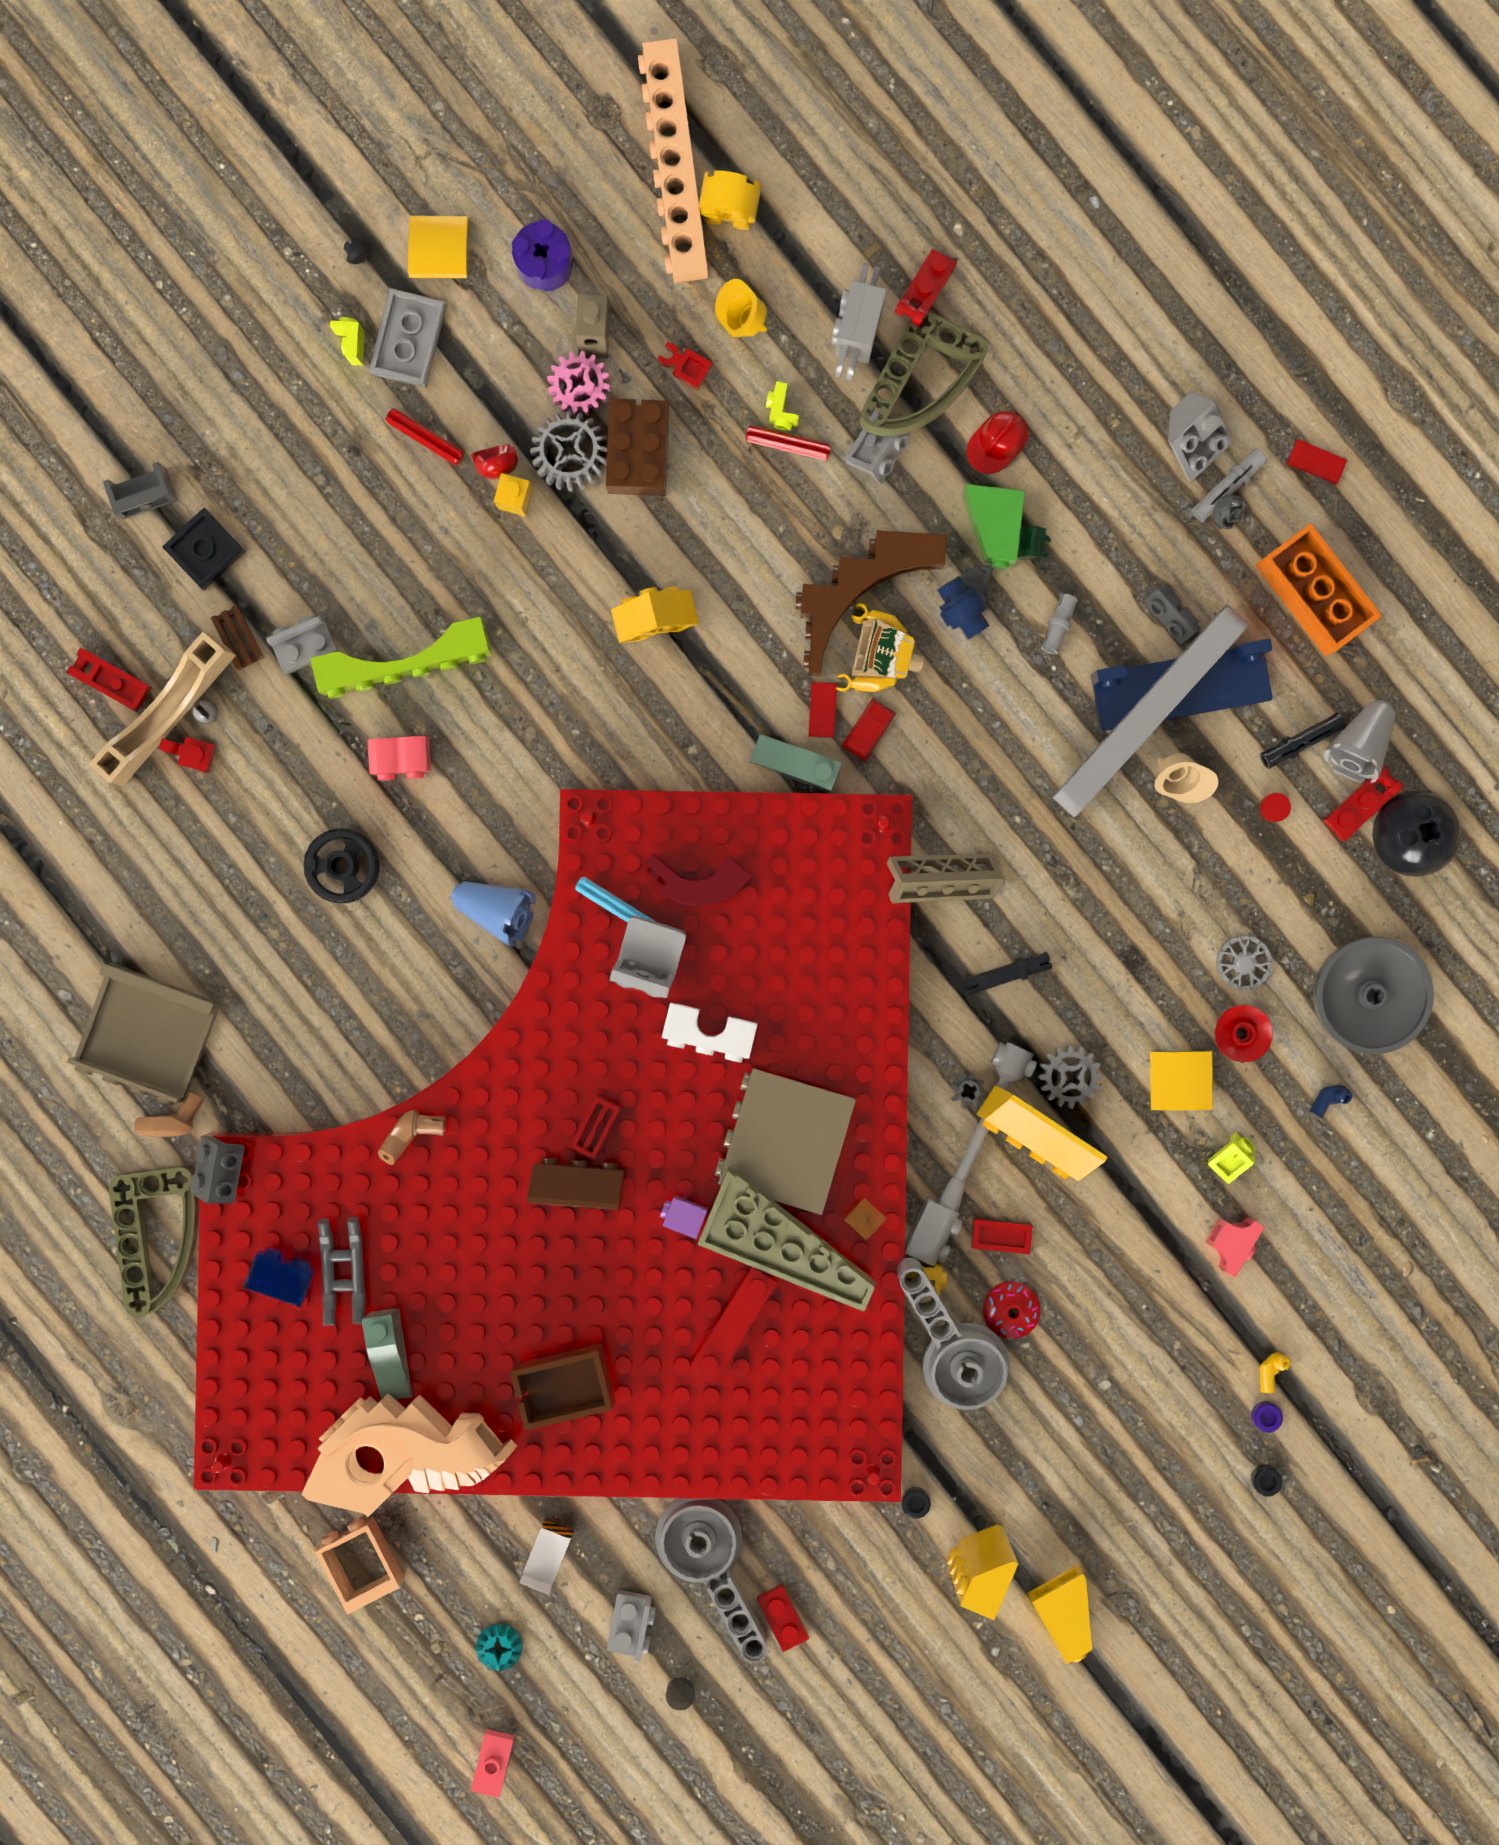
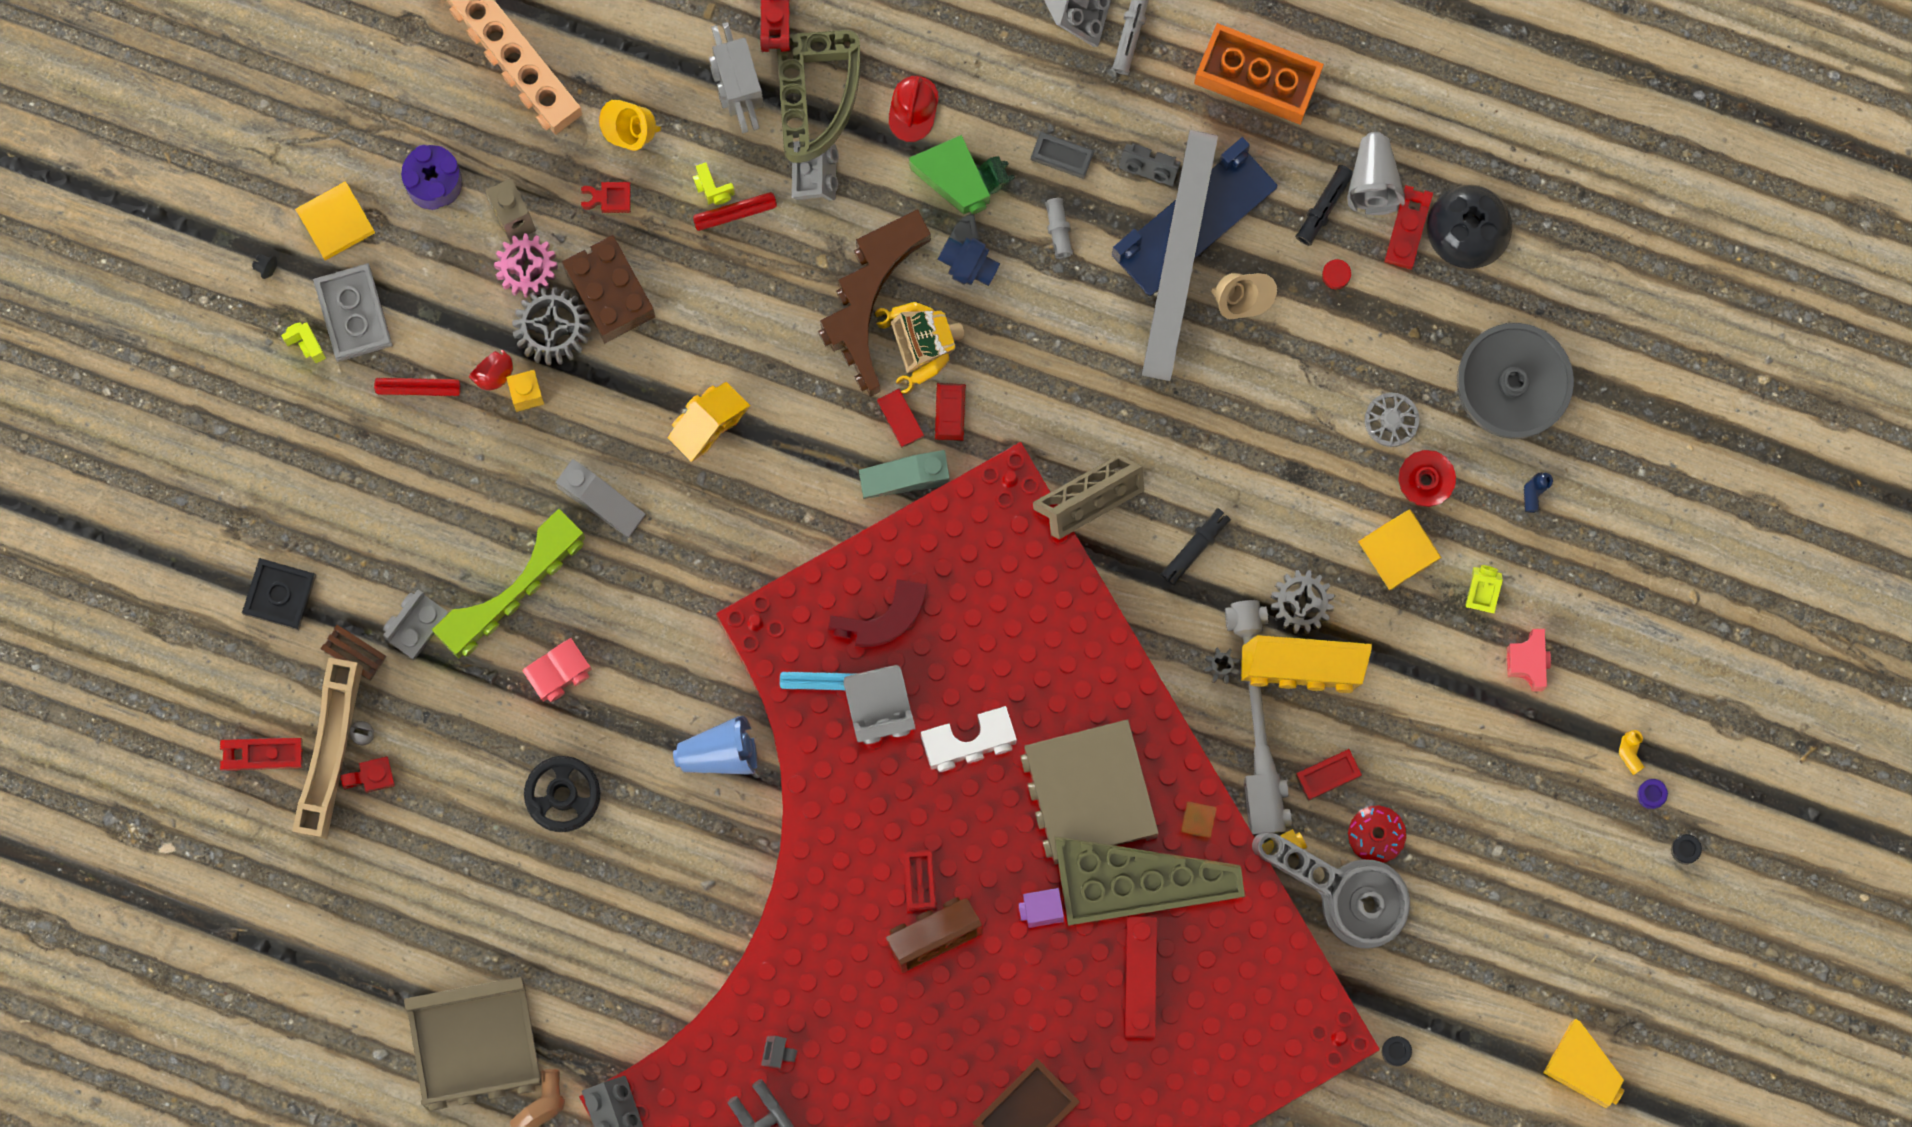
camera: 30 degrees left, 10 degrees down
dark grey panel [103,462,178,520] -> none
medium nougat arm [378,1110,446,1165] -> none
yellow brick [698,171,762,230] -> none
yellow slope [946,1524,1019,1620] -> none
dark grey plate [1213,495,1247,529] -> none
none -> light grey slope [556,459,646,538]
none -> dark grey tile [761,1036,797,1068]
none -> dark grey tile [1030,131,1094,179]

